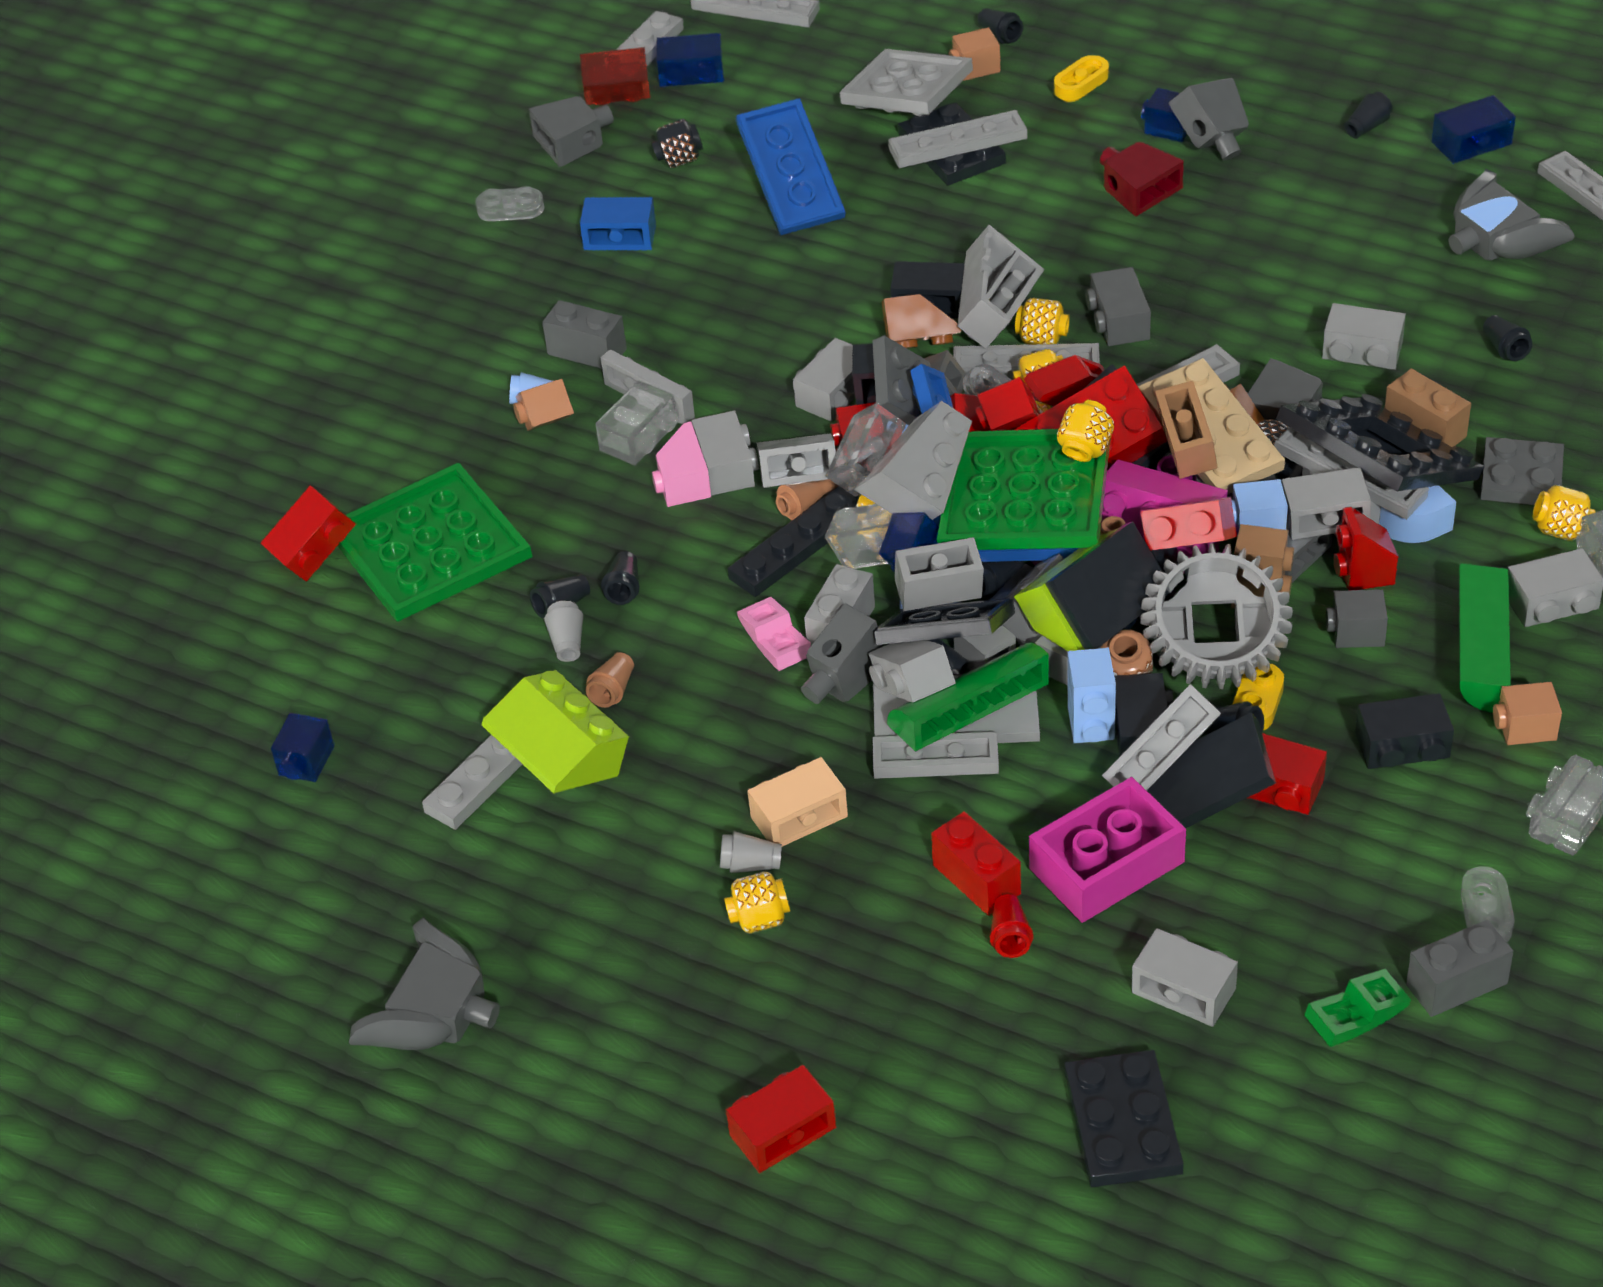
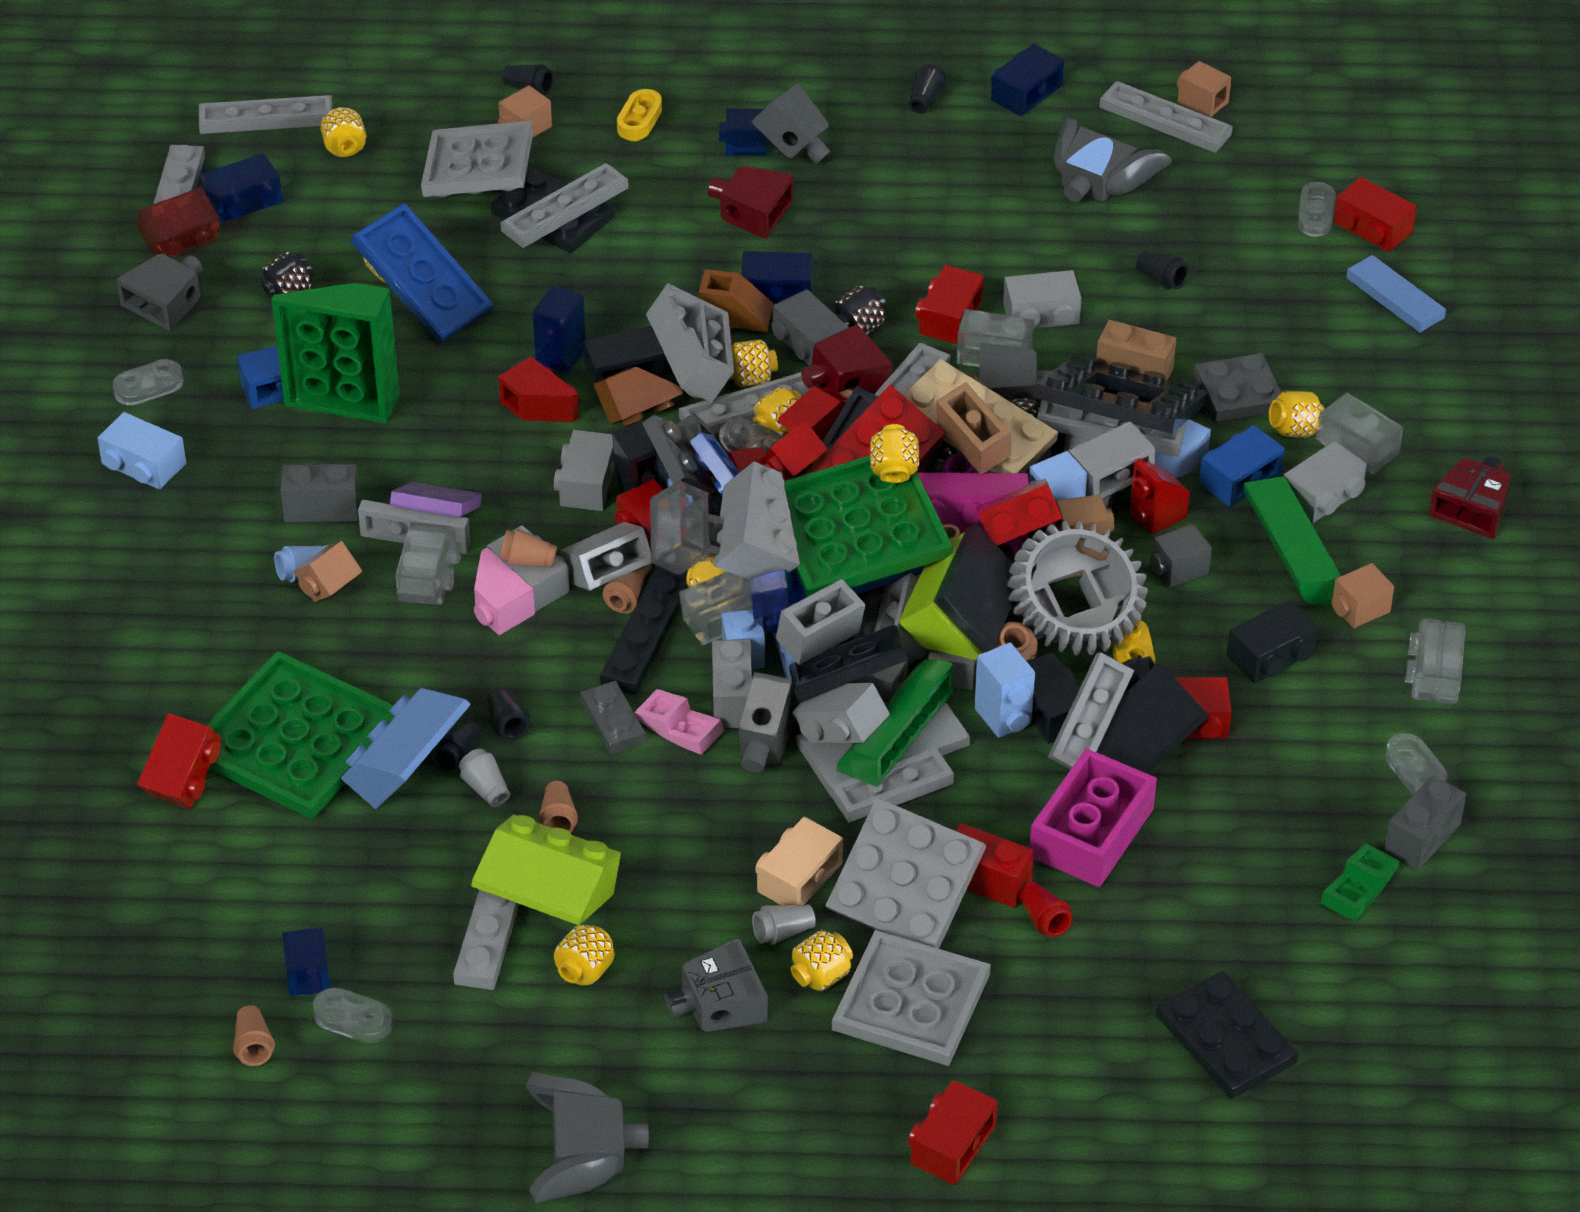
camera: 30 degrees left, 0 degrees up
light grey brick [1132,928,1238,1027] -> none
none -> light blue brick [98,412,186,489]
none -> nougat cone [233,1006,275,1066]
none -> green slope [272,283,400,424]
none -> clear plate [313,988,392,1043]
none -> yellow head [320,107,367,157]
none -> medium blue slope [341,688,471,809]
none -> medium lavender tile [390,481,482,518]
none -> red slope [498,357,579,422]
none -> nougat cone [500,529,557,568]
none -> clear blue brick [533,285,586,374]
none -> yellow head [554,925,615,986]
none -> flat silver plate [580,681,646,755]
none -> dark grey torso [664,938,768,1032]
none -> dark orange slope [698,269,774,332]
none -> light blue brick [722,609,765,669]
none -> clear blue brick [741,251,812,305]
none -> dark red torso [801,325,893,394]
none -> light grey plate [825,797,986,949]
none -> light grey plate [832,930,991,1066]
none -> black head [835,285,888,334]
none -> red brick [915,265,984,345]
none -> clear brick [957,309,1035,367]
none -> blue brick [1199,425,1285,507]

